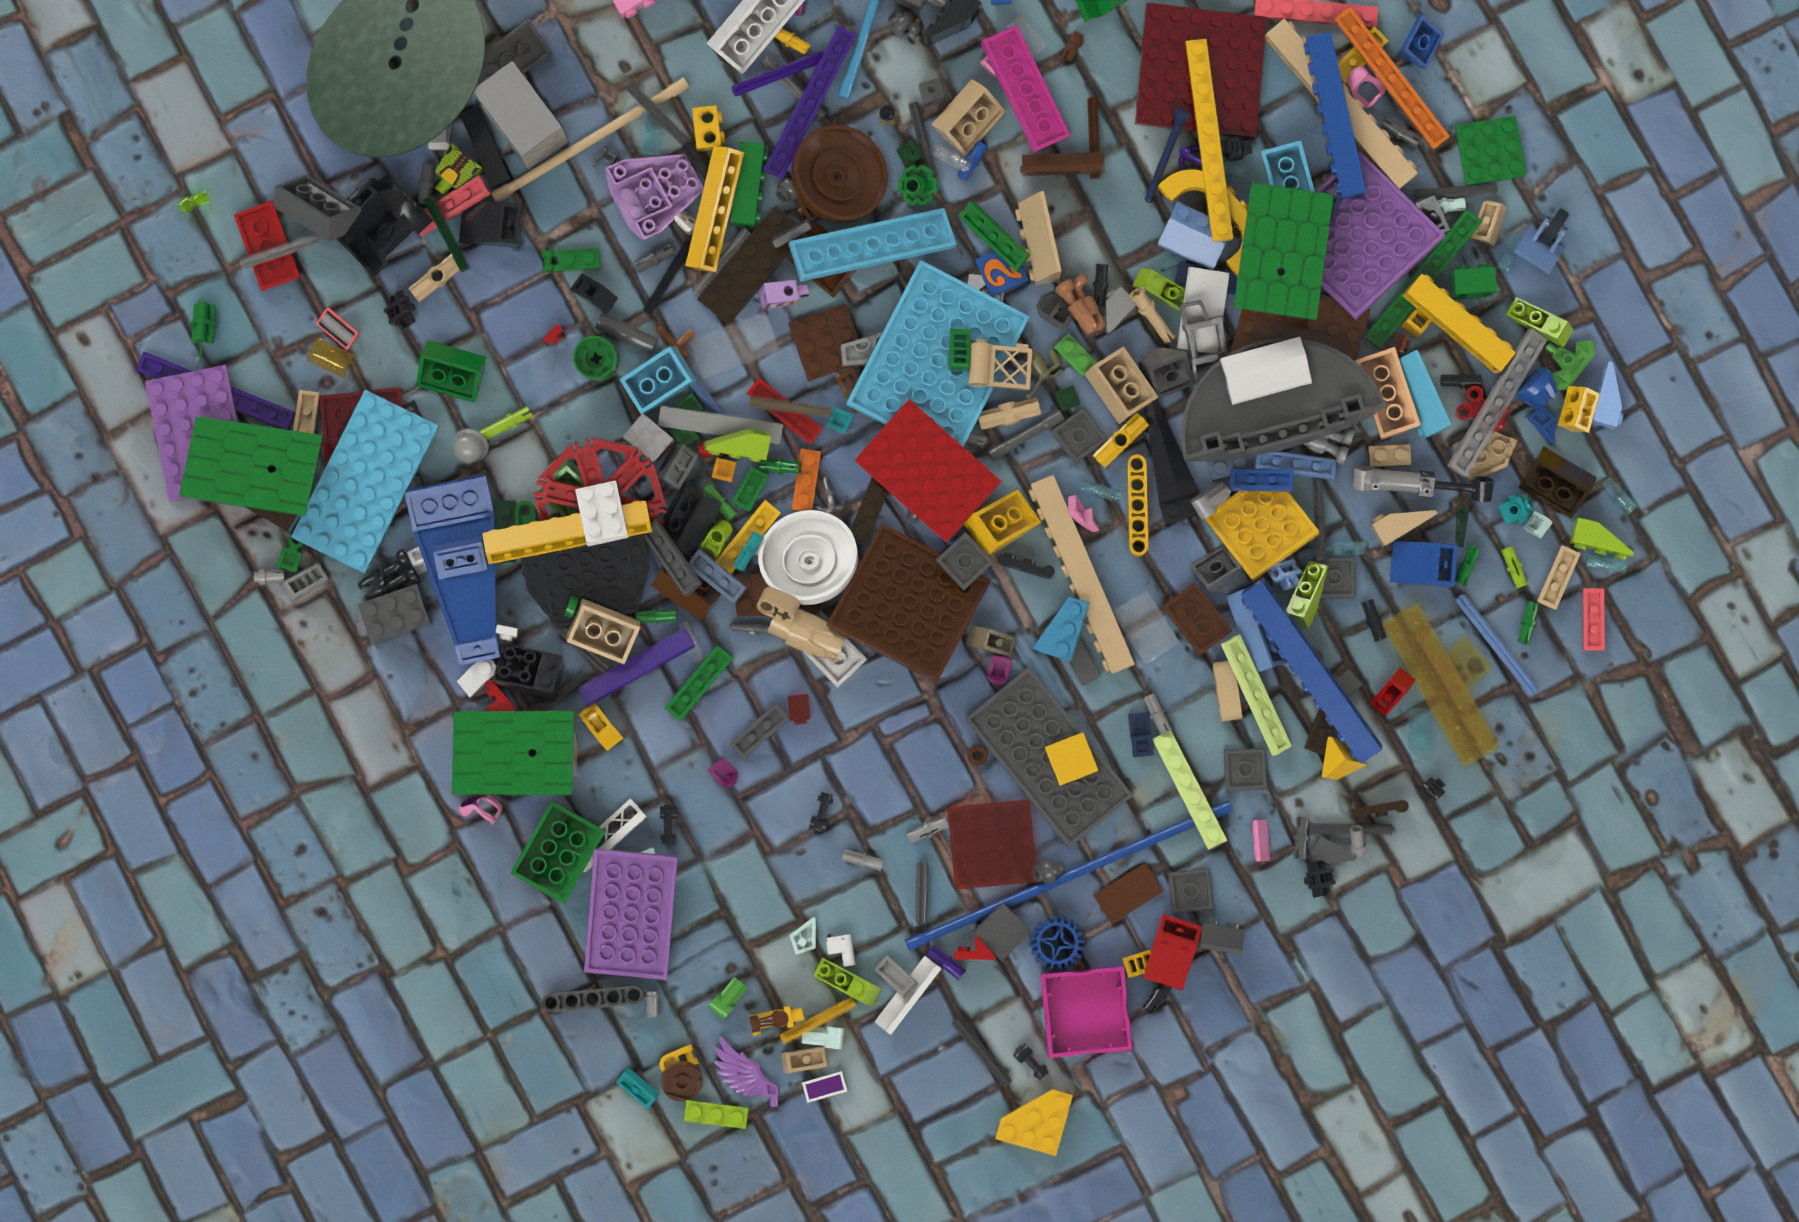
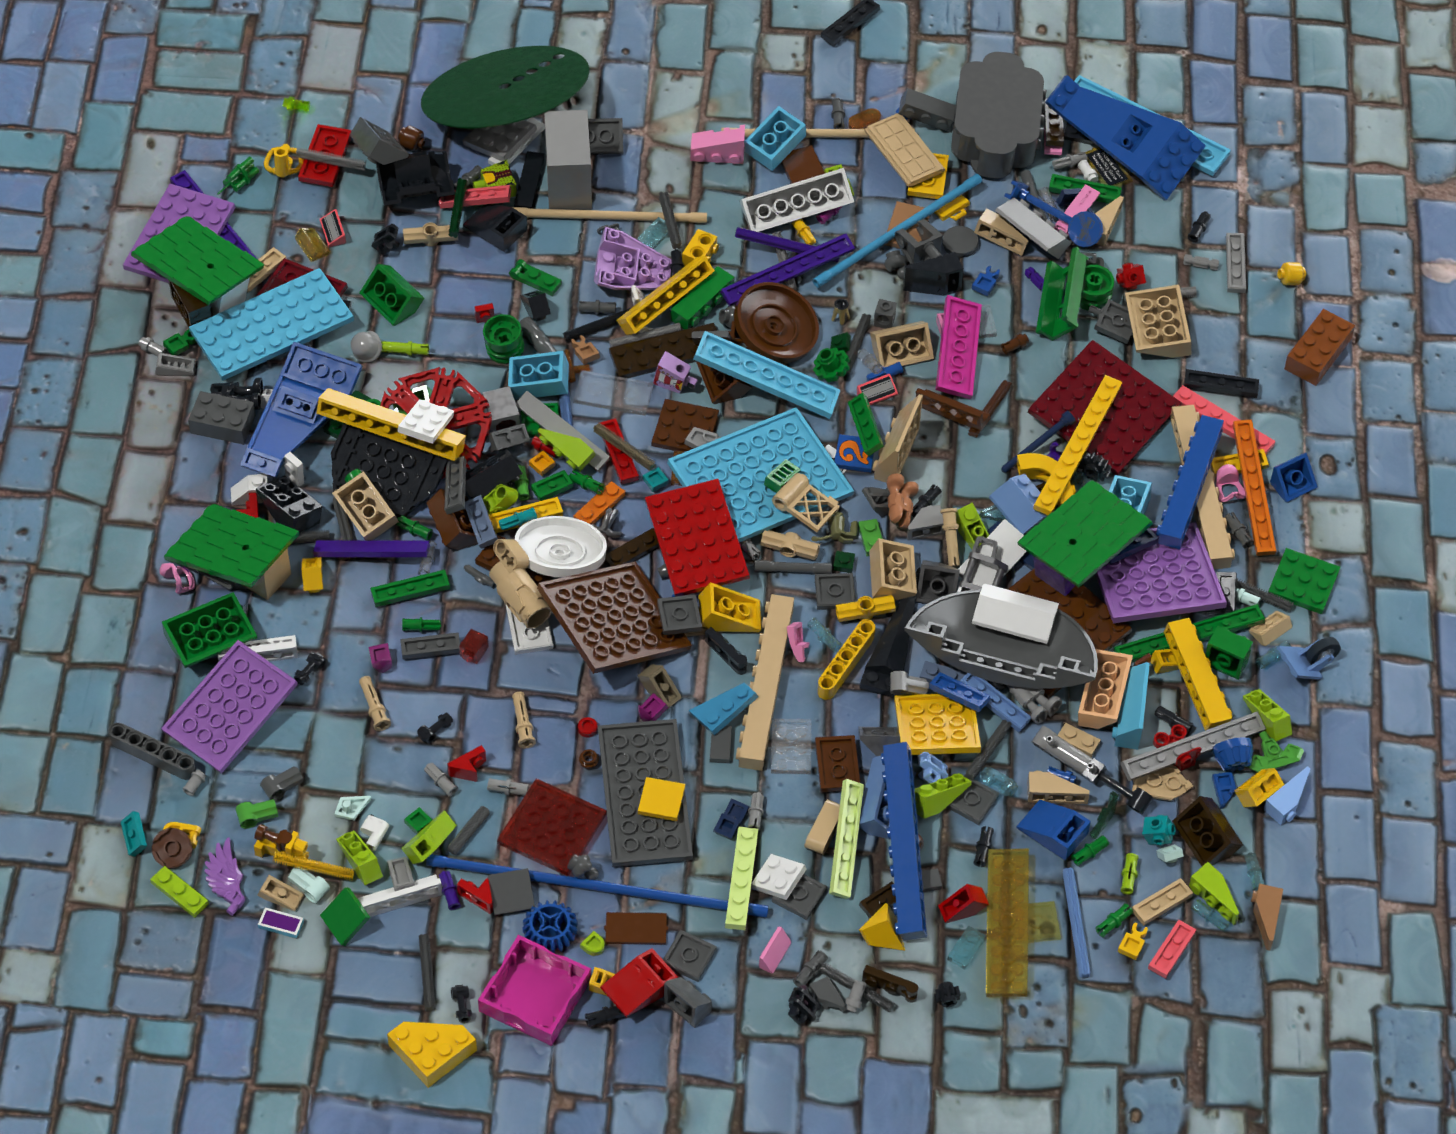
camera: 30 degrees right, 30 degrees down
none -> dark grey piece [260,766,303,801]
none -> yellow piece [263,144,304,178]
none -> green tile [320,887,371,946]
none -> tan pin [359,676,391,731]
none -> reddish brown head [398,125,426,151]
none -> lime slope [401,810,457,864]
none -> green axle [402,617,441,633]
none -> green plate [404,807,432,834]
none -> red slope [447,745,486,782]
none -> tan pin [512,692,536,749]
none -> medium nougat plate [571,335,600,365]
none -> red tile [578,717,598,738]
none -> lime tile [580,931,605,956]
none -> white plate [751,854,807,900]
none -> slope [857,374,898,405]
none -> blue animal [1047,766,1077,784]
none -> yellow plate [1117,922,1148,960]
none -> medium nougat slope [1251,883,1283,951]

